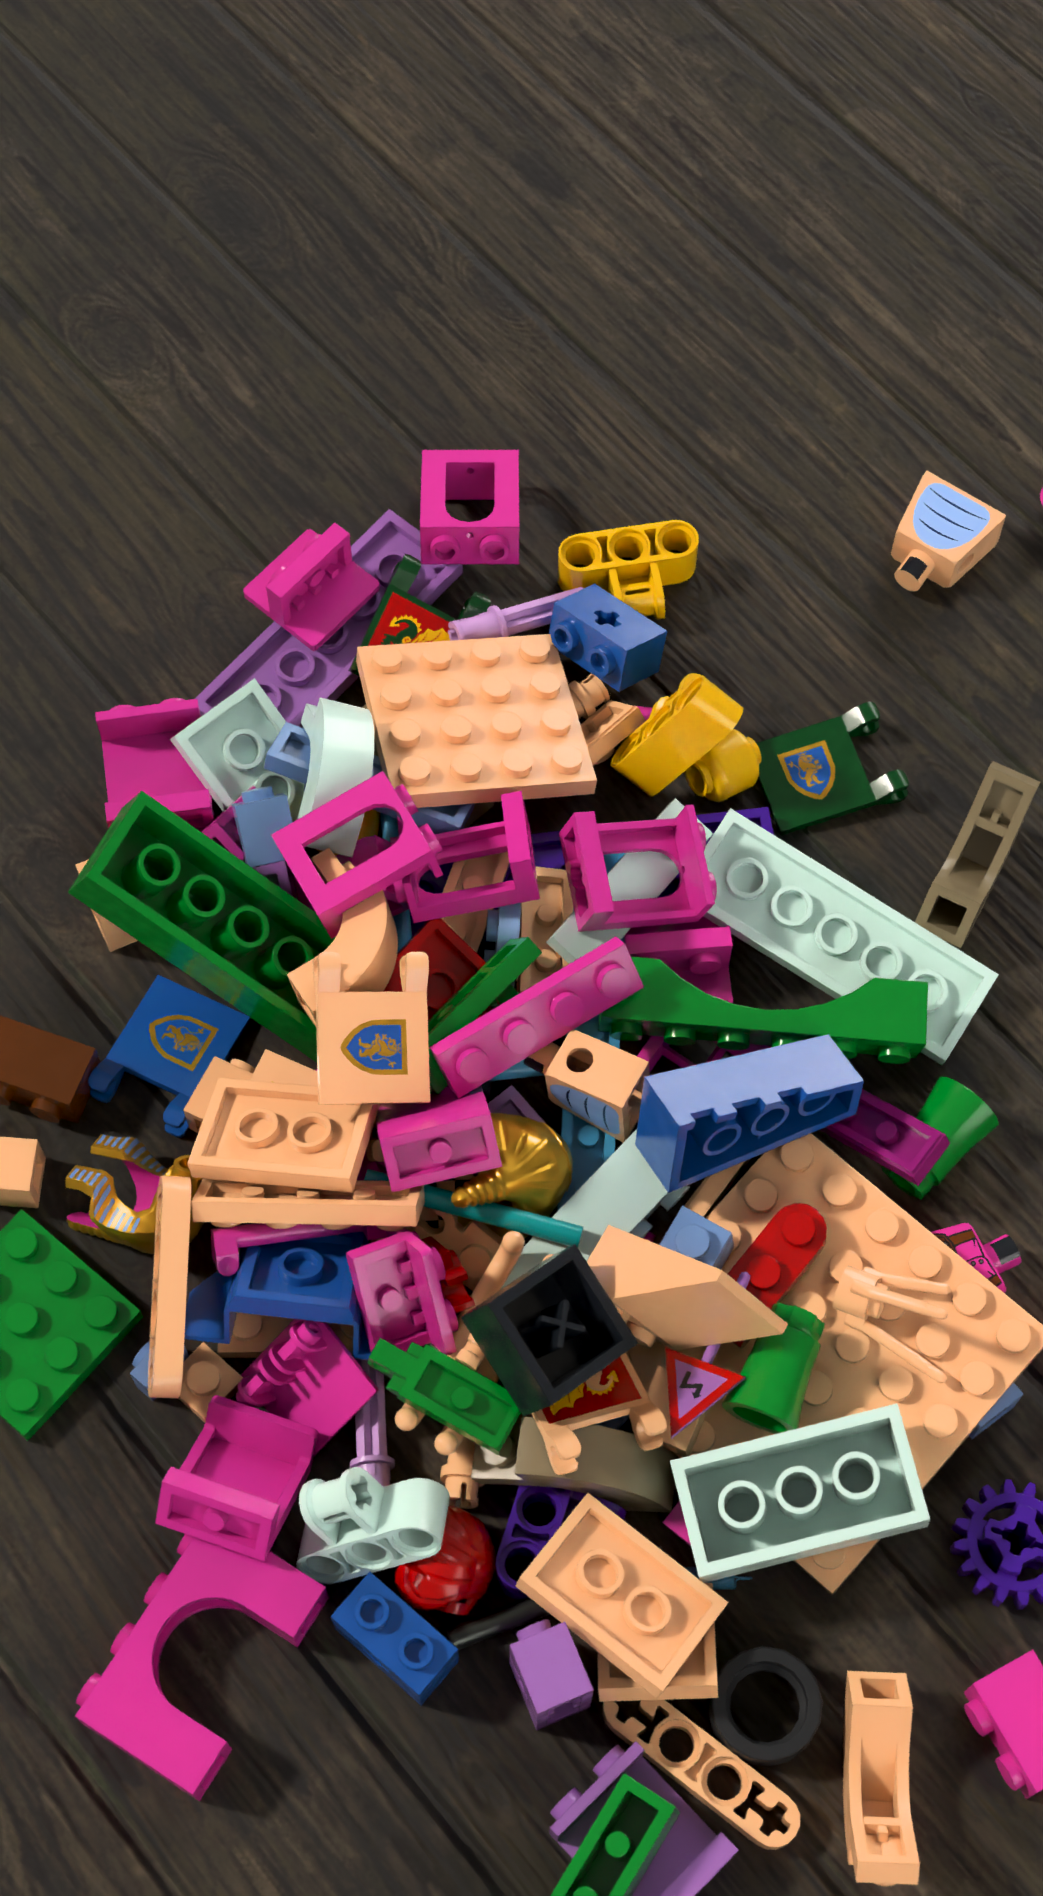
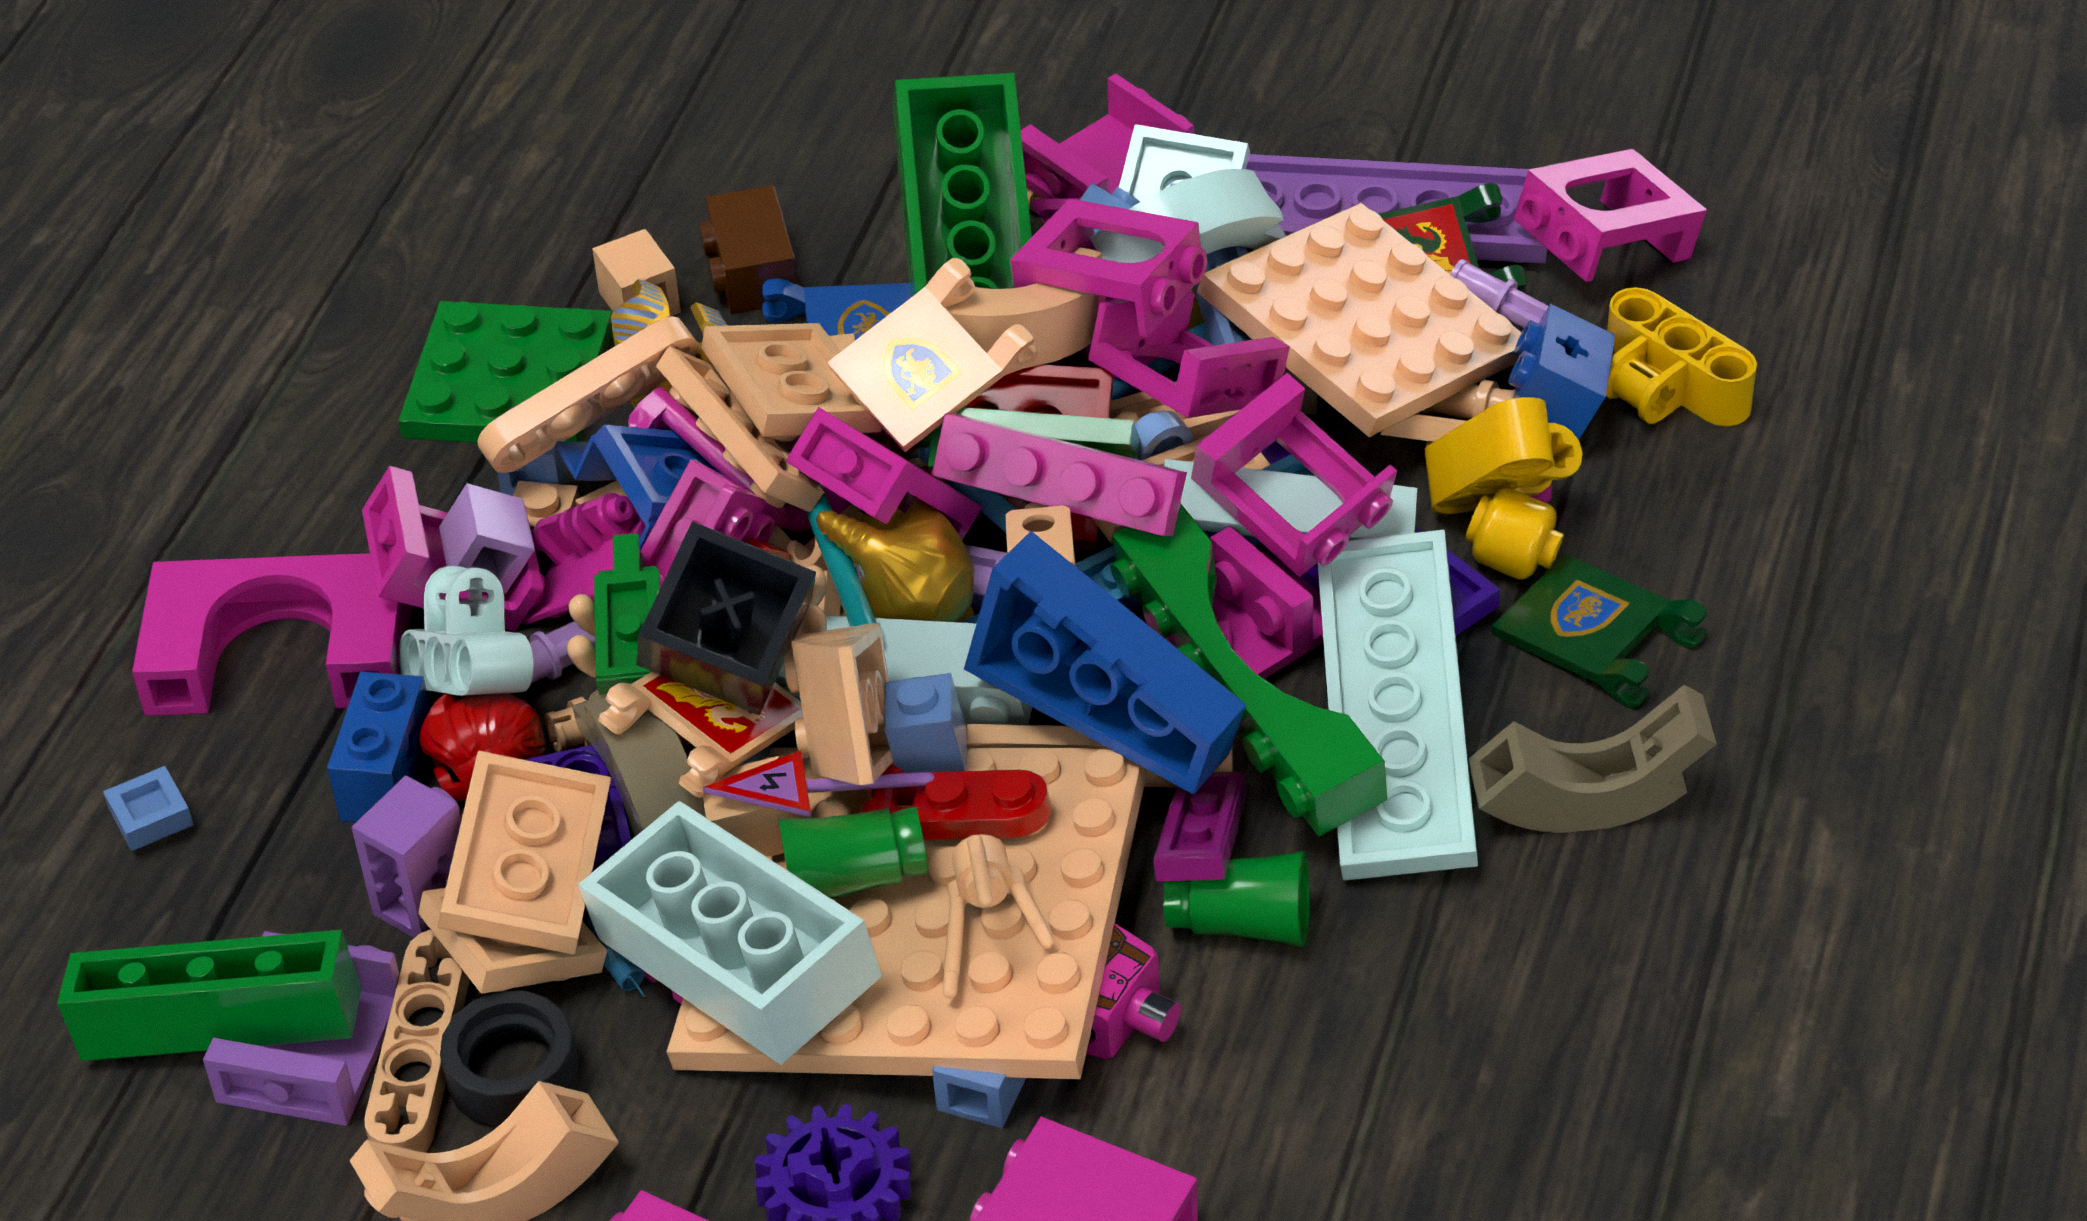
camera: 60 degrees right, 20 degrees down
dark pink bracket [243,523,380,651] -> none
torso [891,471,1006,591] -> none
none -> medium blue plate [103,766,193,851]
none -> lavender brick [439,483,535,594]

